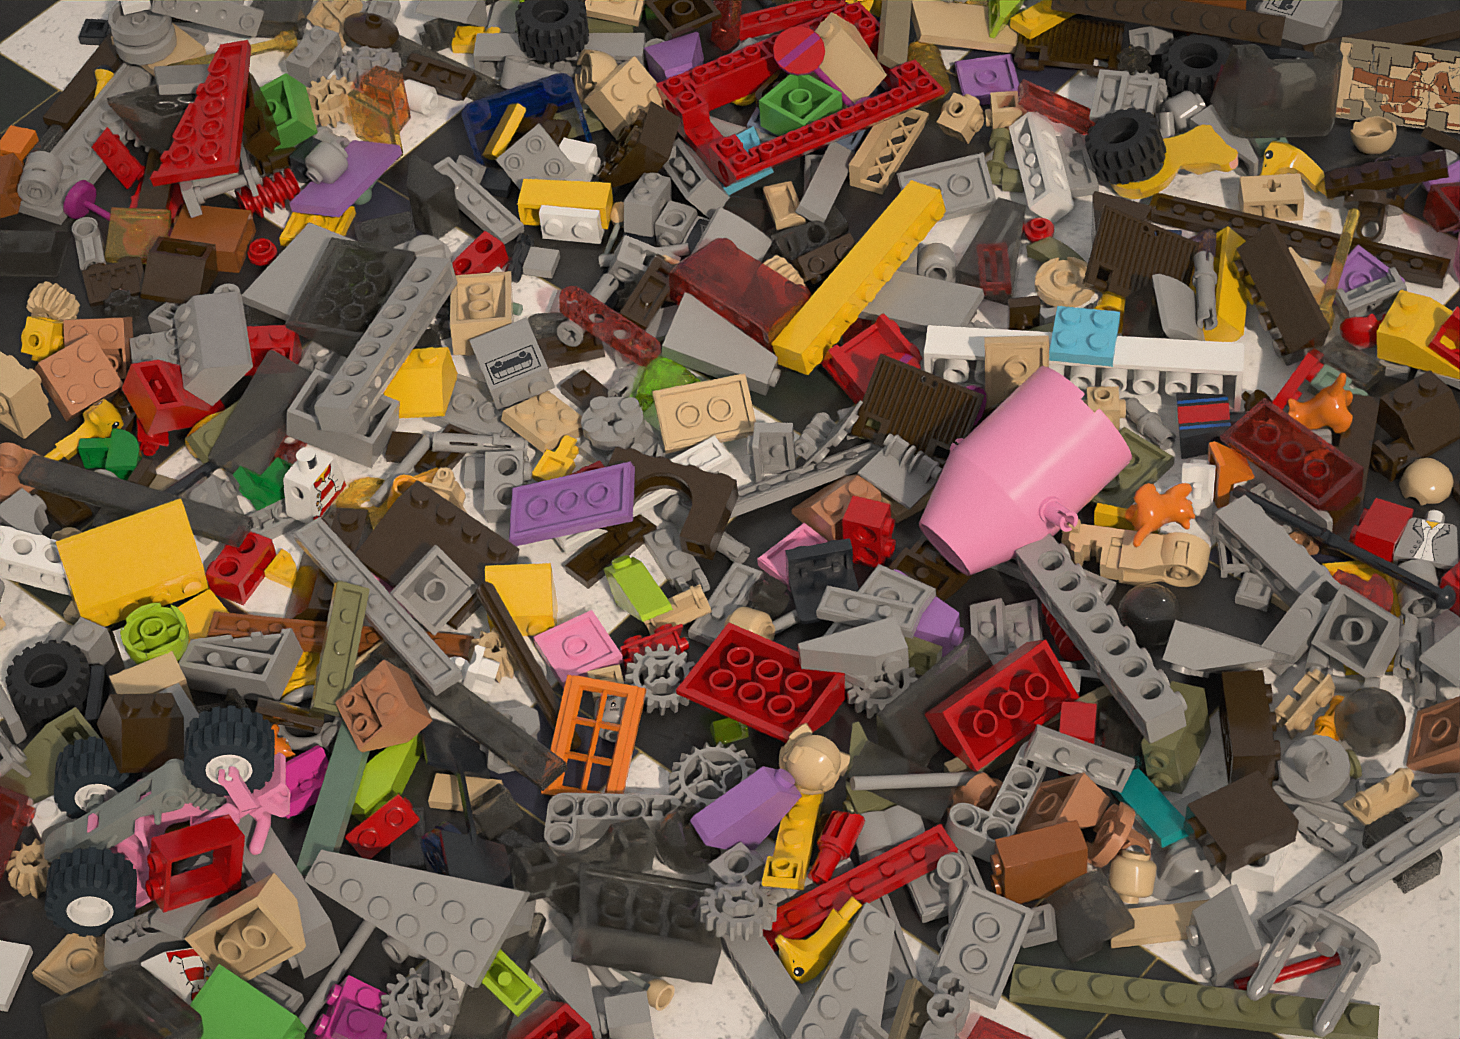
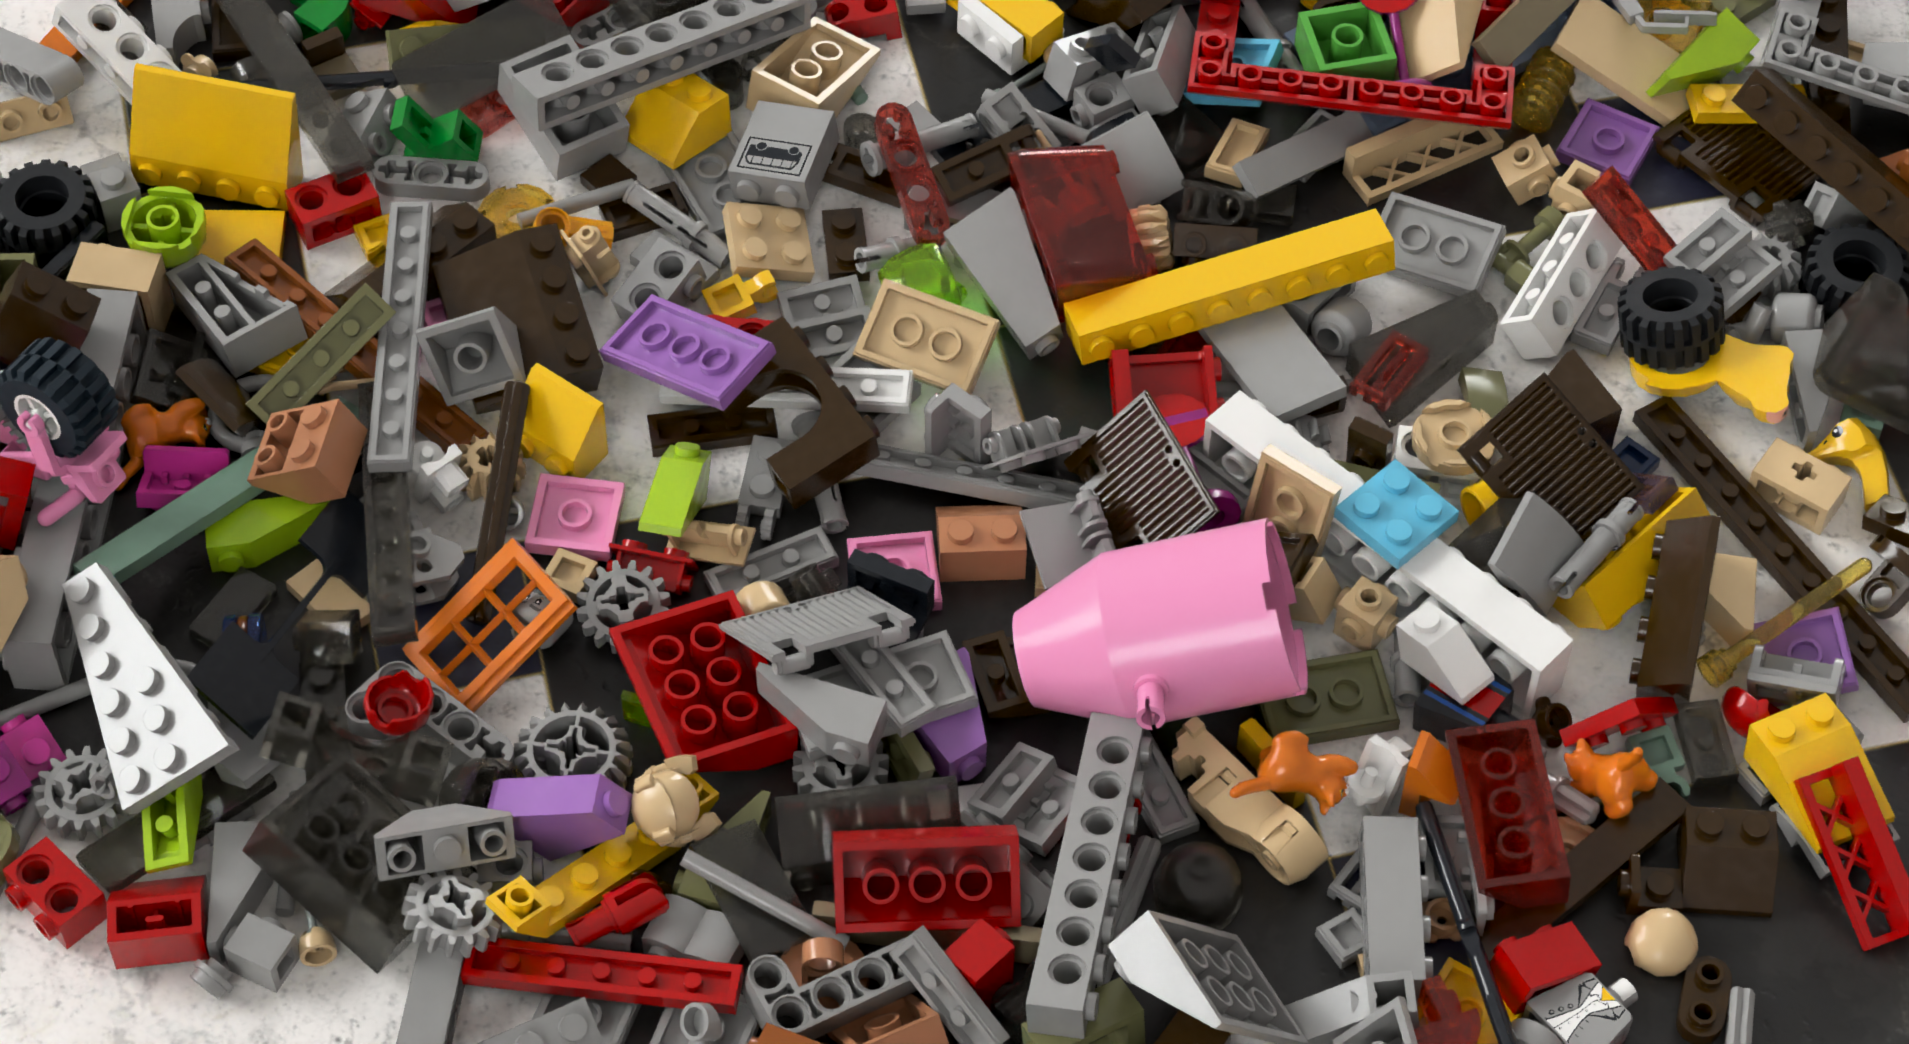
camera: 30 degrees right, 5 degrees up
white torso [283,447,347,524] -> none
red hinge [344,793,420,860] -> none
black axle [505,233,535,283] -> none
light grey tile [522,246,560,279] -> none
light grey plate [581,396,645,450] -> none
yellow animal [775,896,863,984] -> none
red brick [842,495,896,568] -> none
red plate [1024,218,1054,243] -> none
none -> red hair [363,670,434,736]
none -> light grey slope [374,803,516,882]
none -> light grey window [719,586,916,676]
none -> black tile [1084,33,1141,72]
none -> white slope [1396,601,1494,705]

